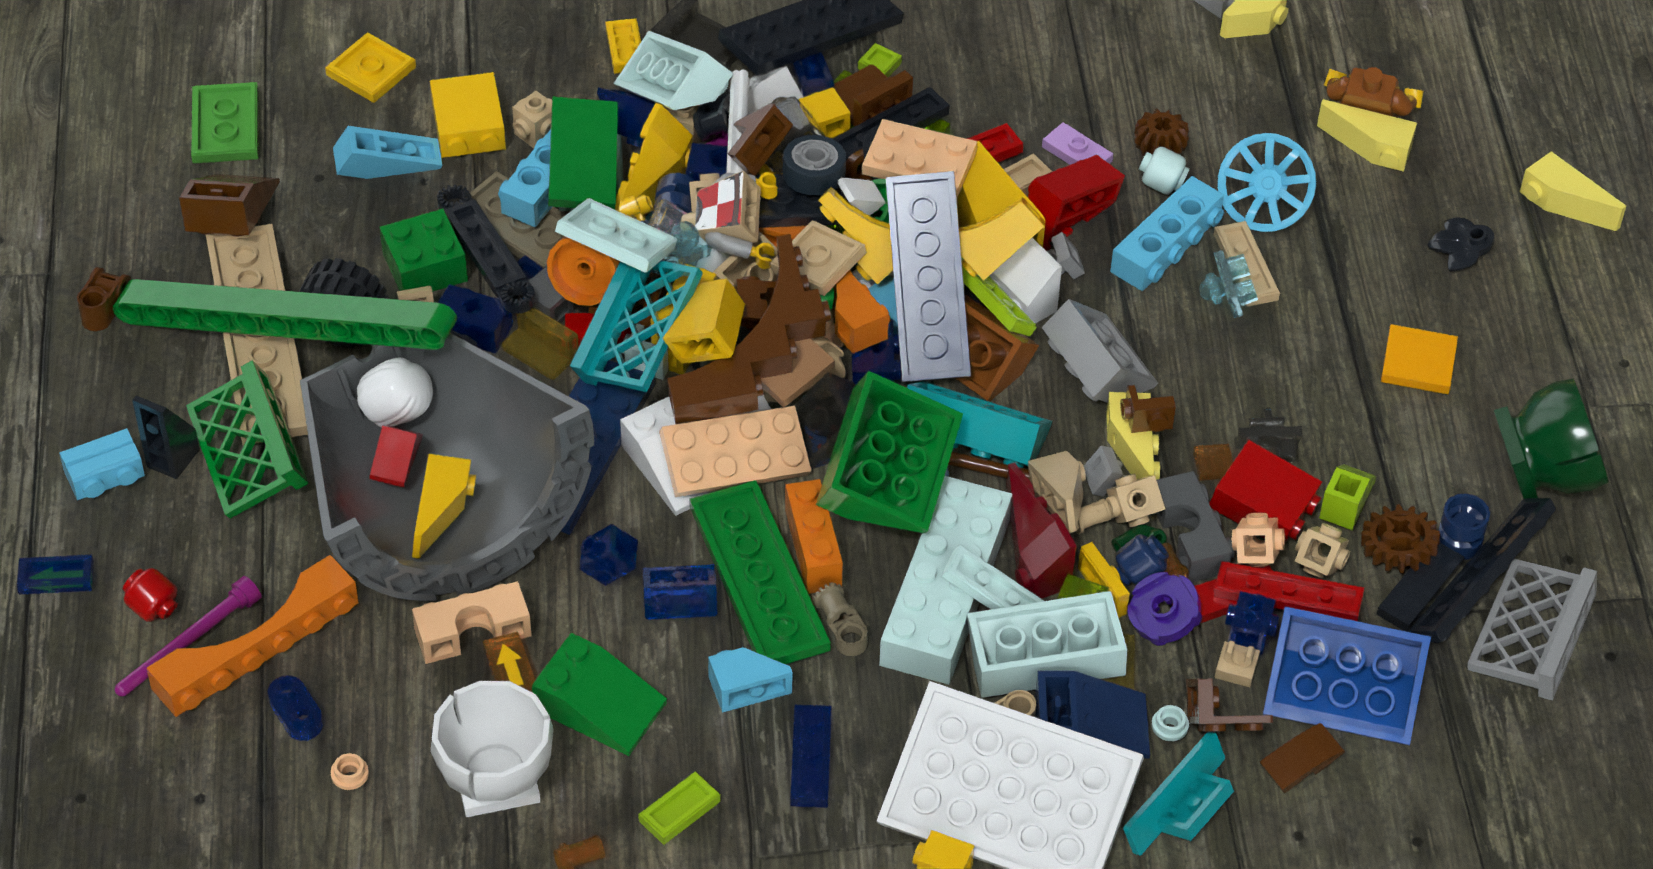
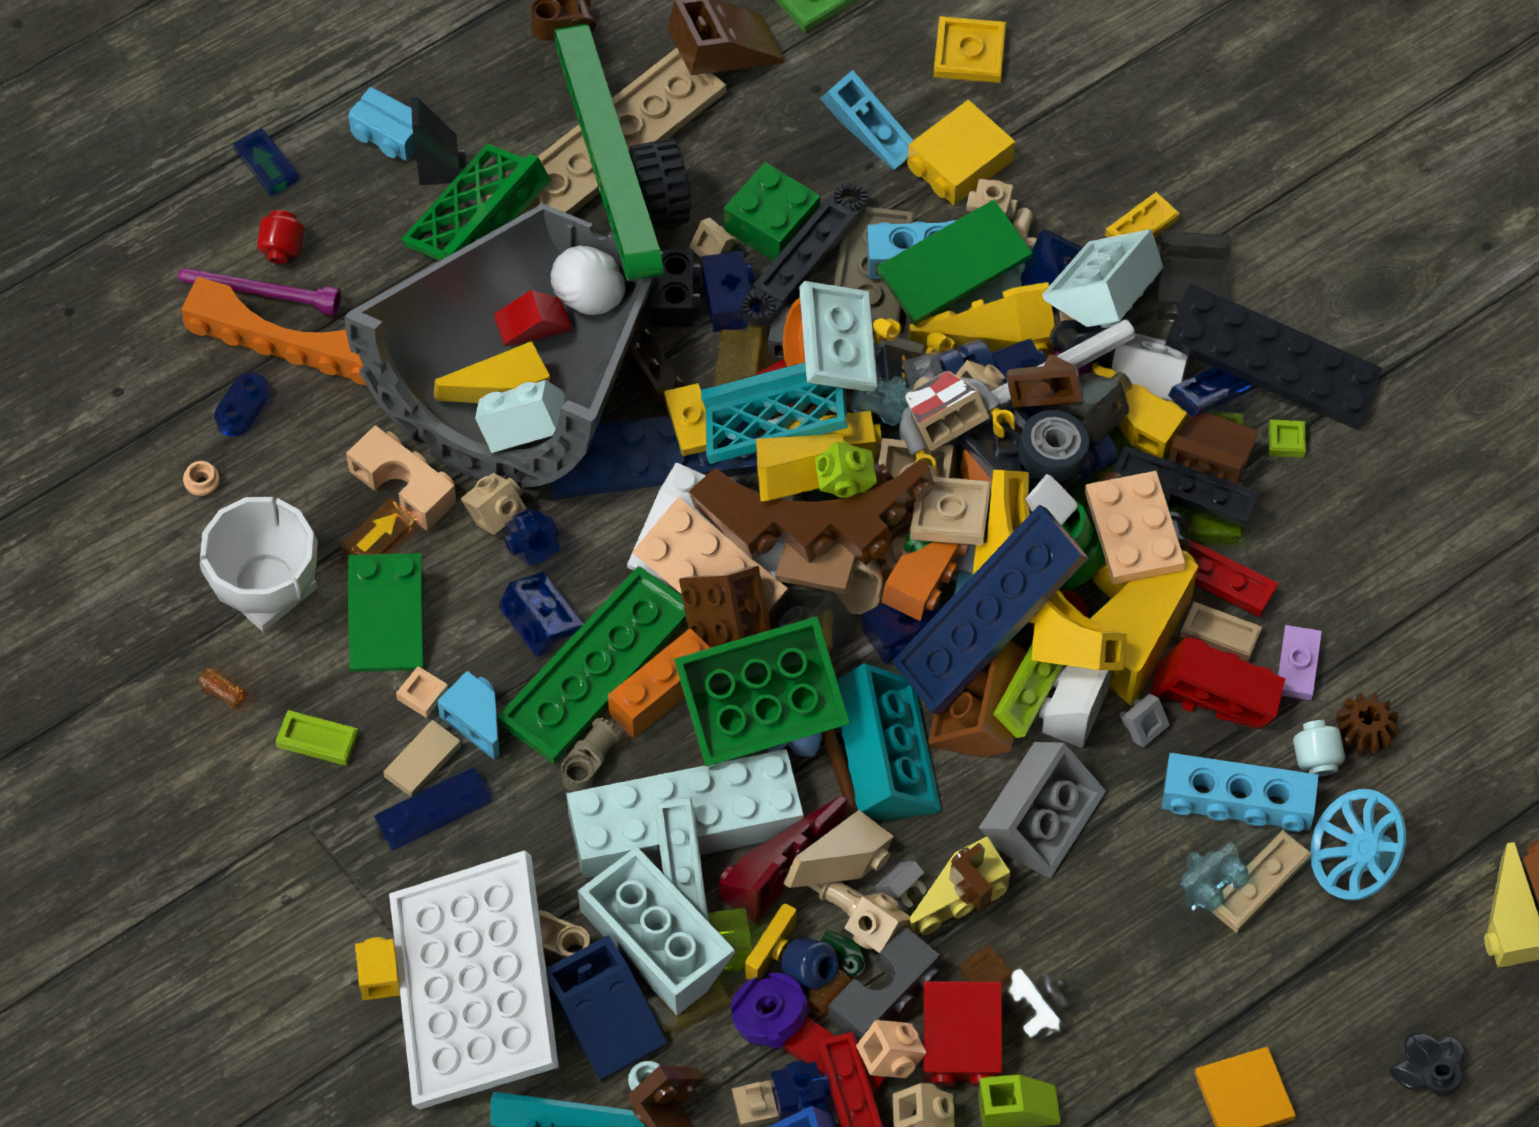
camera: 60 degrees right, 10 degrees up
none -> tan tile [383,720,461,798]
none -> light nougat plate [396,666,448,718]
none -> tan brick [461,472,527,535]
none -> light aqua slope [475,380,565,453]
none -> yellow plate [664,383,706,457]
none -> reddish brown bracket [679,566,771,648]
none -> lime brick [815,442,877,498]

